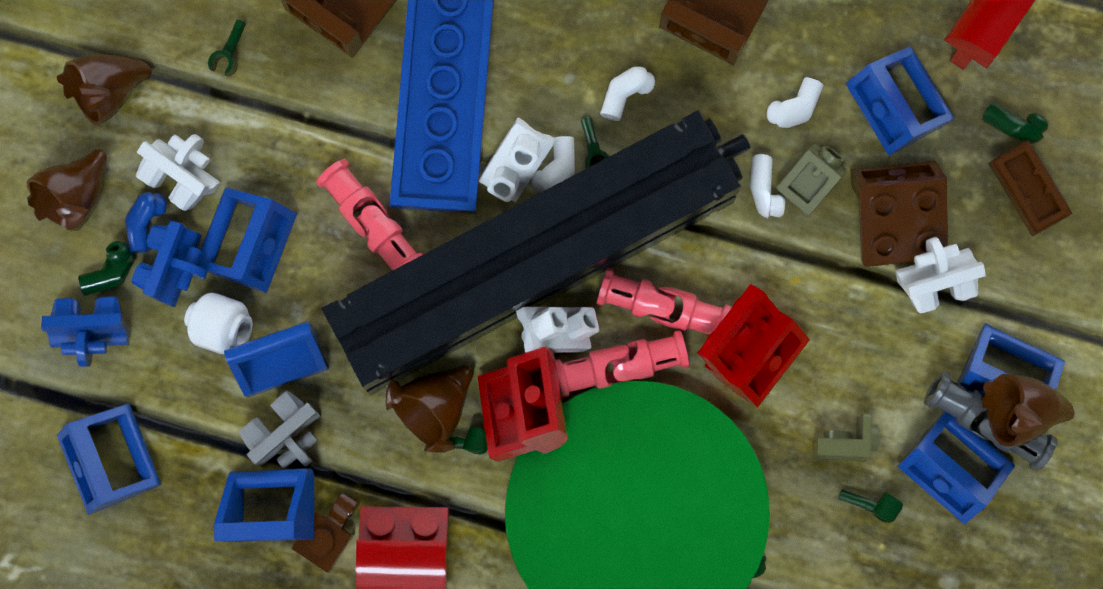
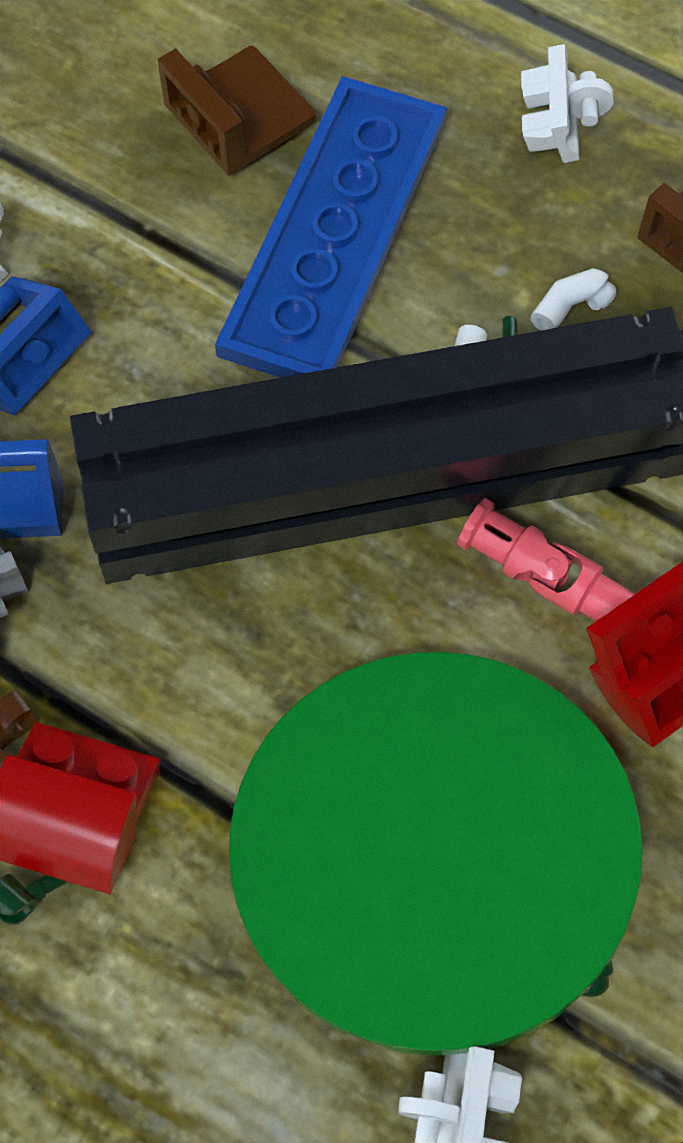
camera: 15 degrees right, 15 degrees down
dark green hand [208,20,246,77] -> none
coral piece [316,159,423,271] -> none
reddish brown hat [386,365,474,453] -> none
dark green hand [449,426,488,455] -> none
red brick [477,346,567,462] -> none
white hips [478,118,555,202] -> none
white hips [516,307,599,353] -> none
coral piece [555,330,689,398] -> none

